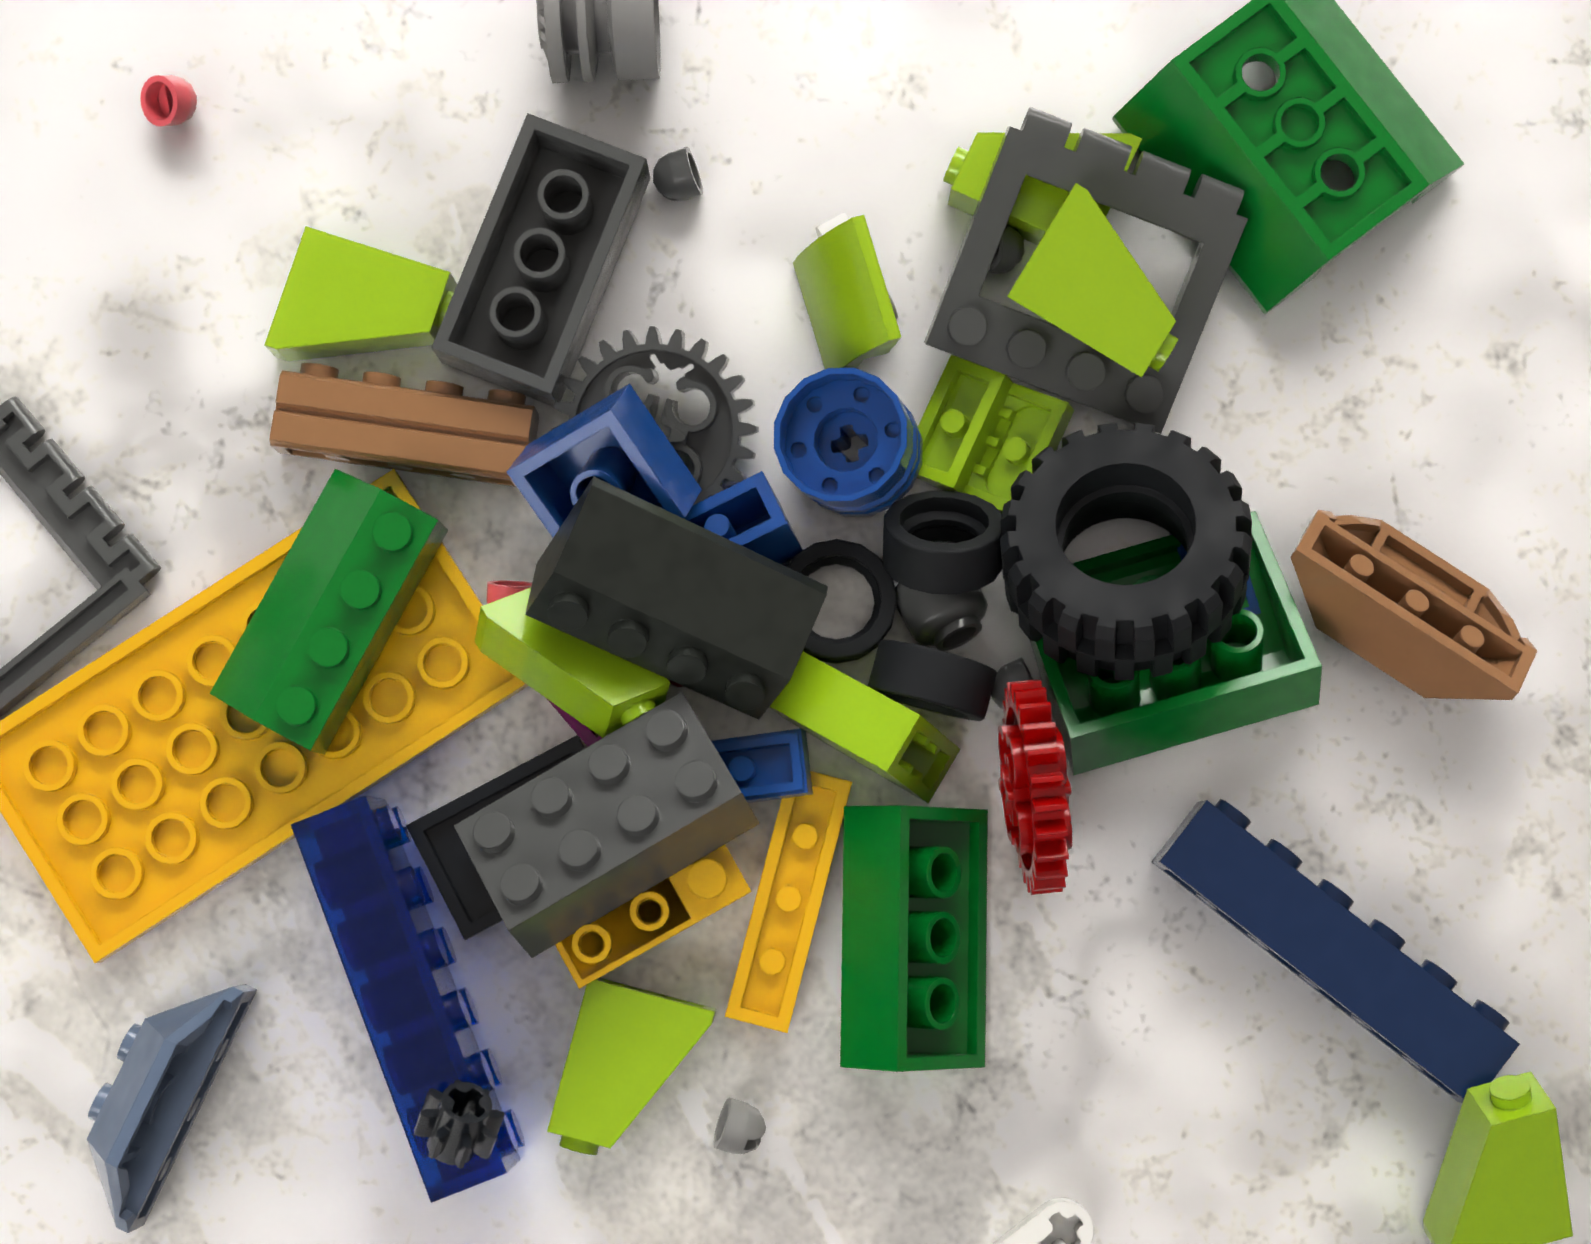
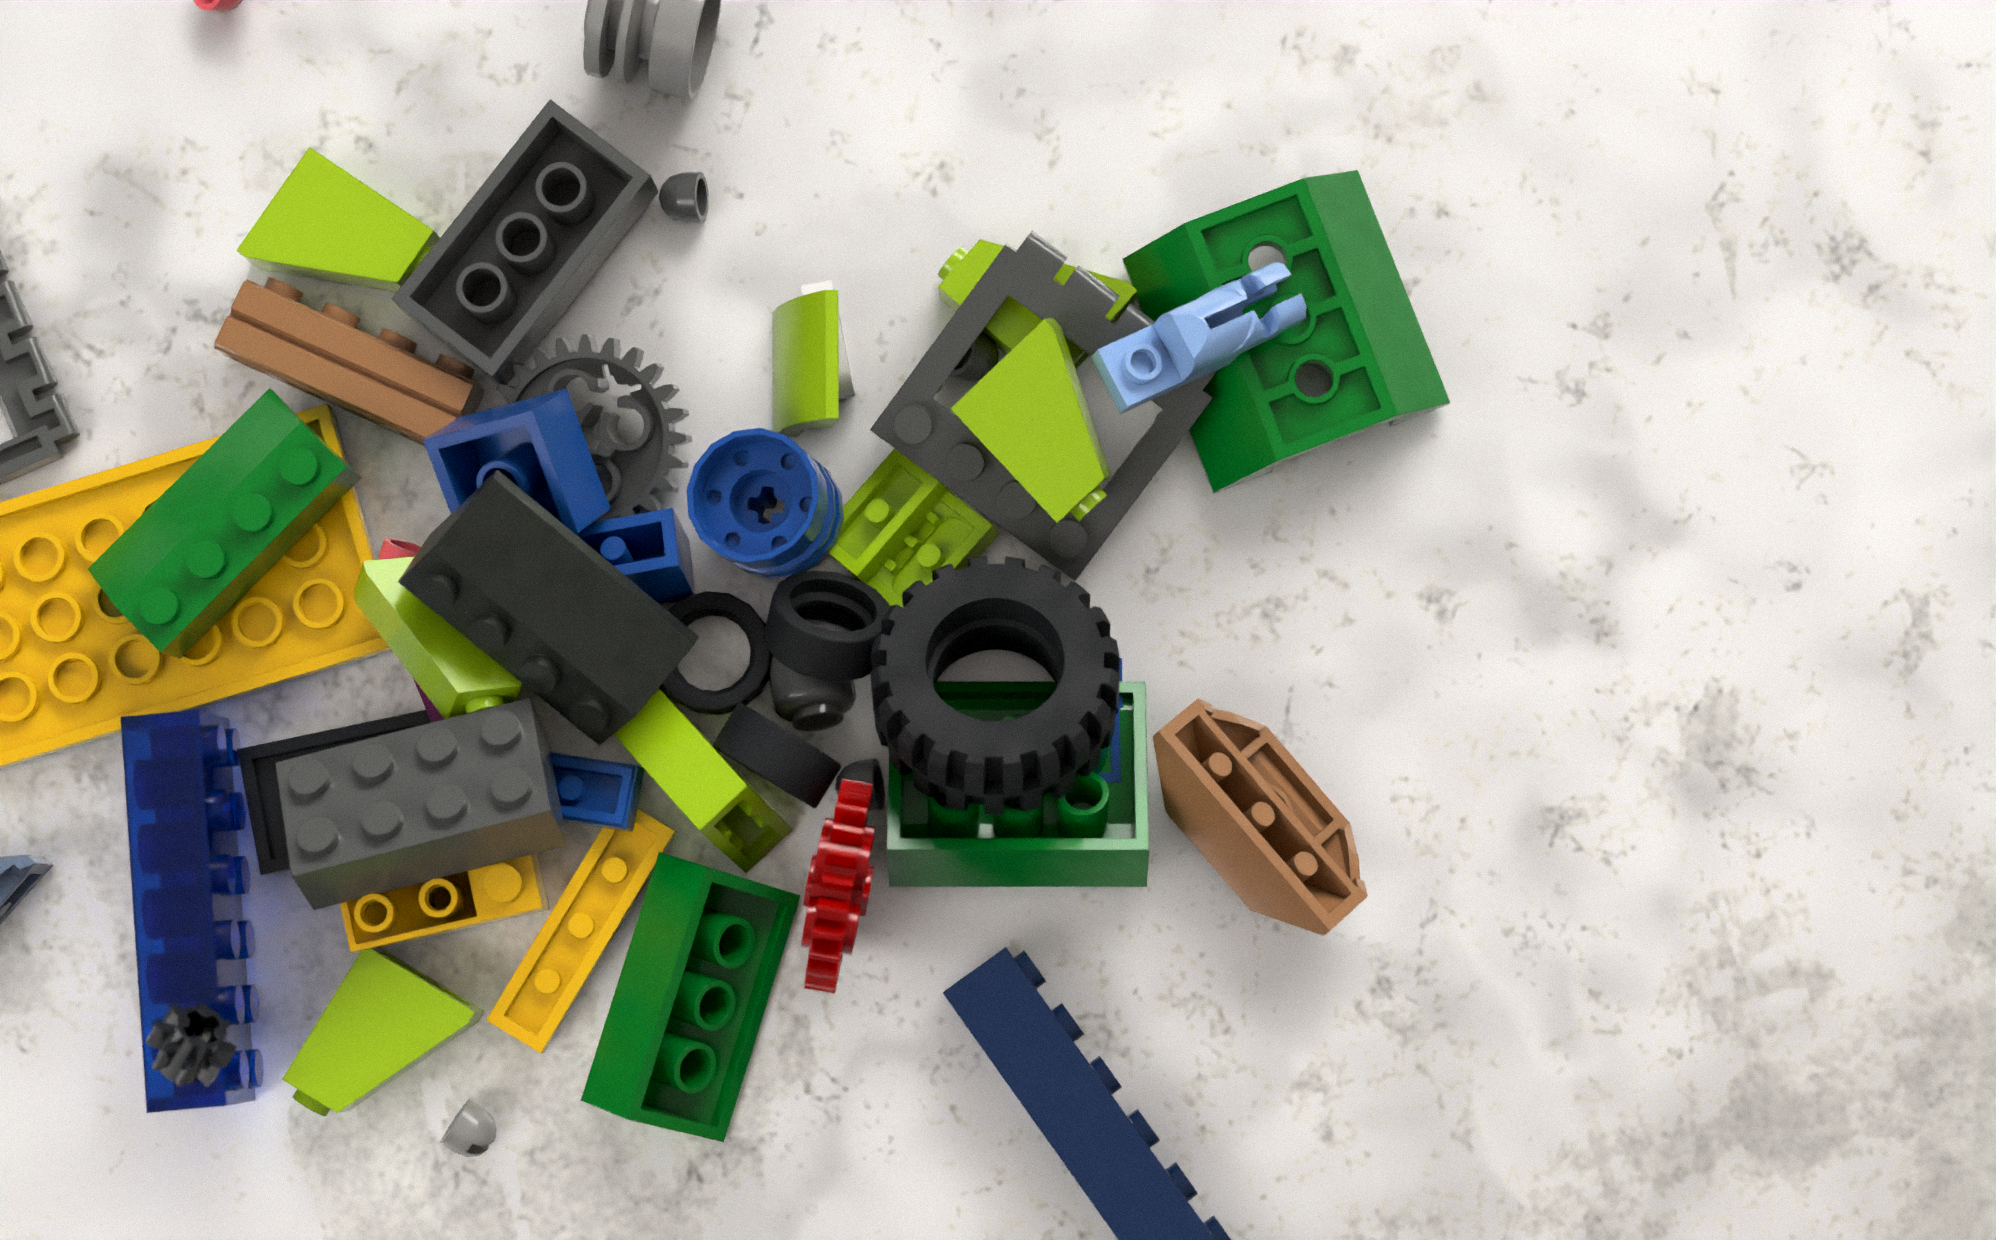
camera: 20 degrees right, 0 degrees up
none -> light blue plate [1091,262,1306,414]

